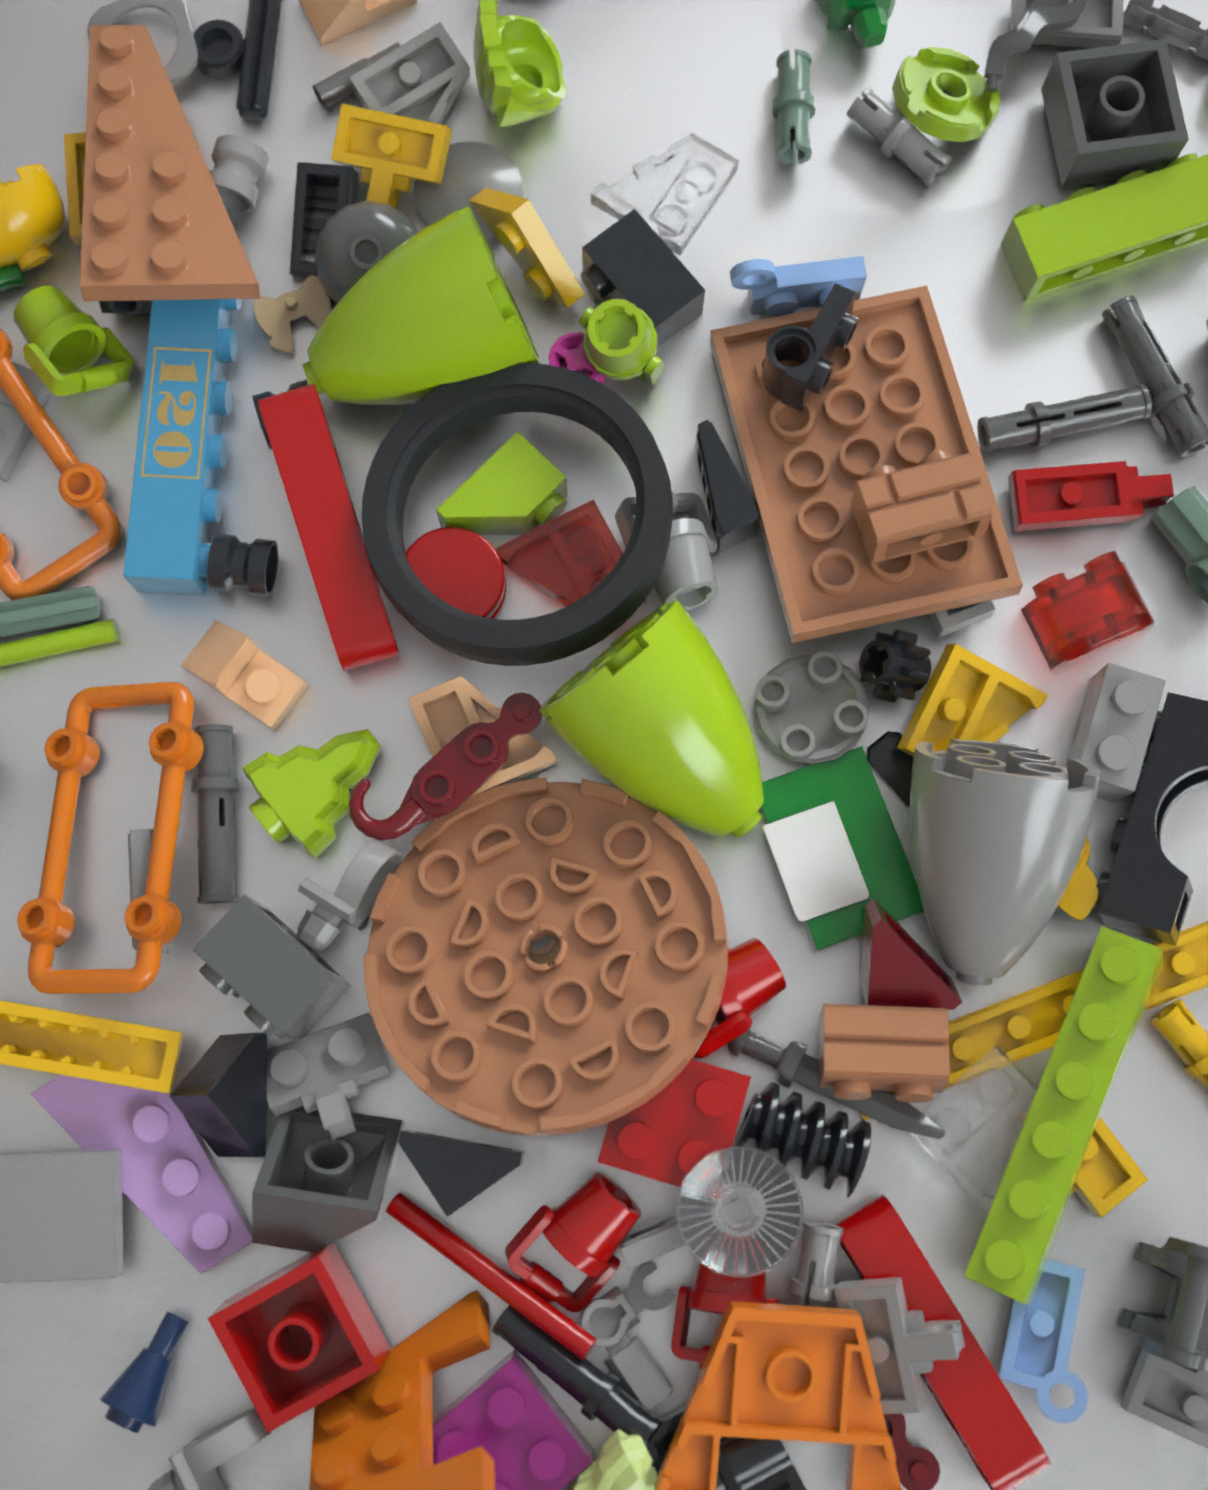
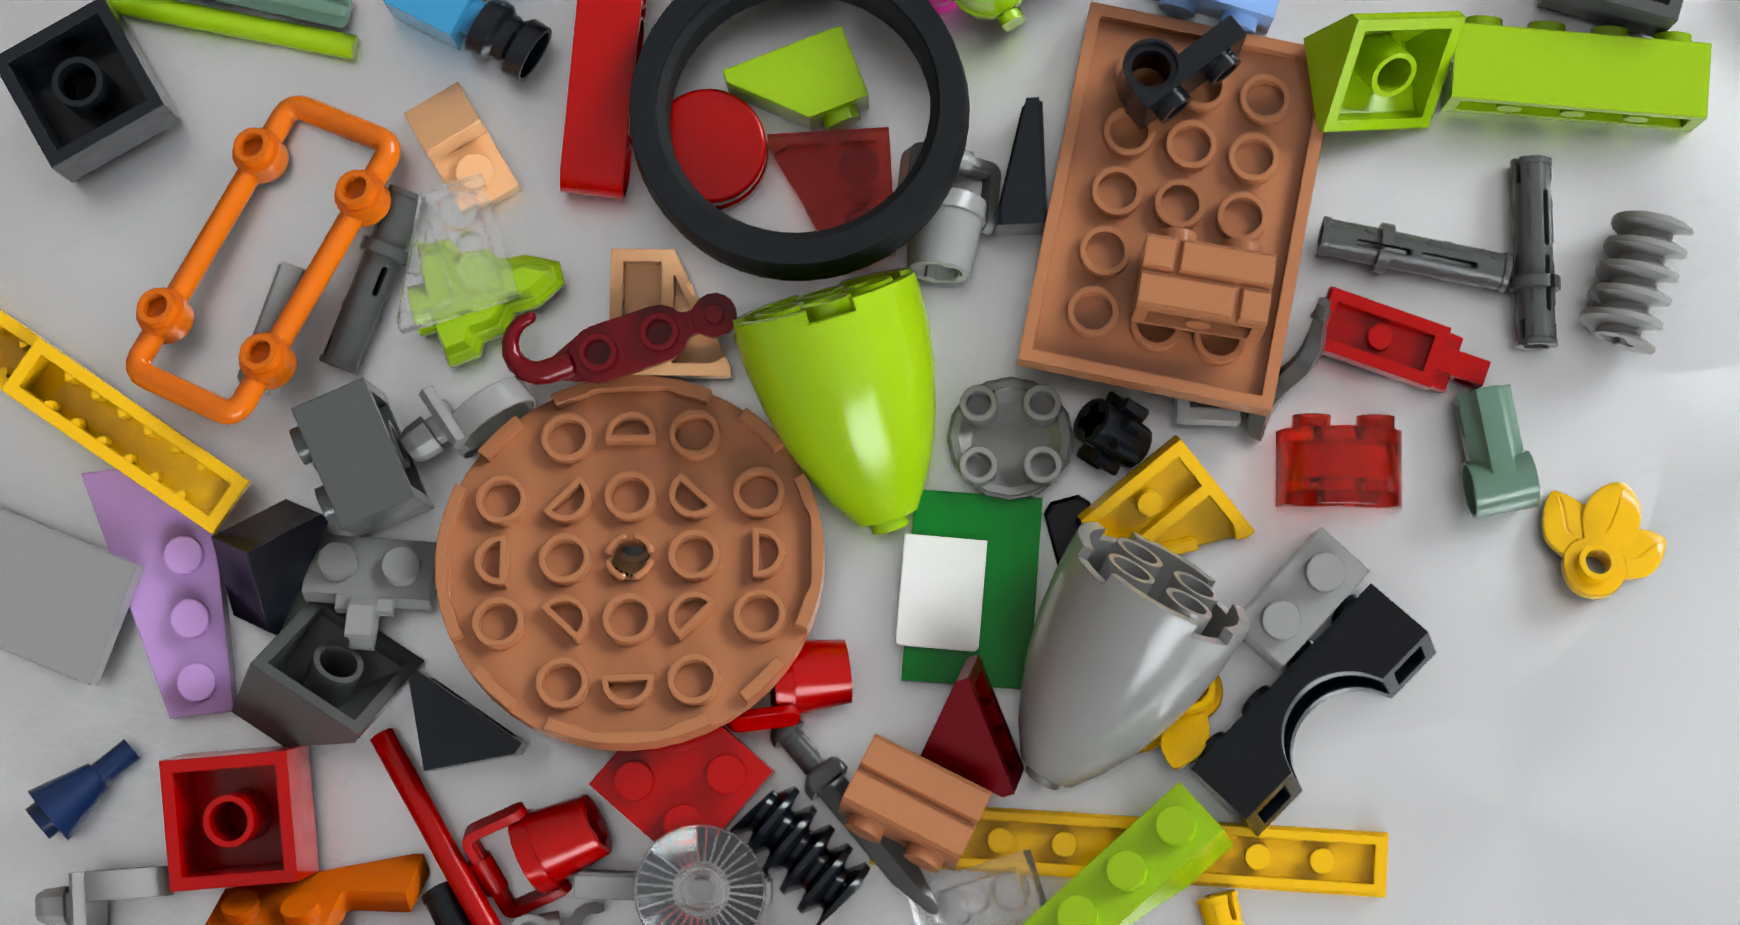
camera: 30 degrees right, 5 degrees up
none -> clear wing [396,173,521,334]
none -> dark grey hair [1246,297,1332,441]
none -> lime slope [1303,11,1466,132]

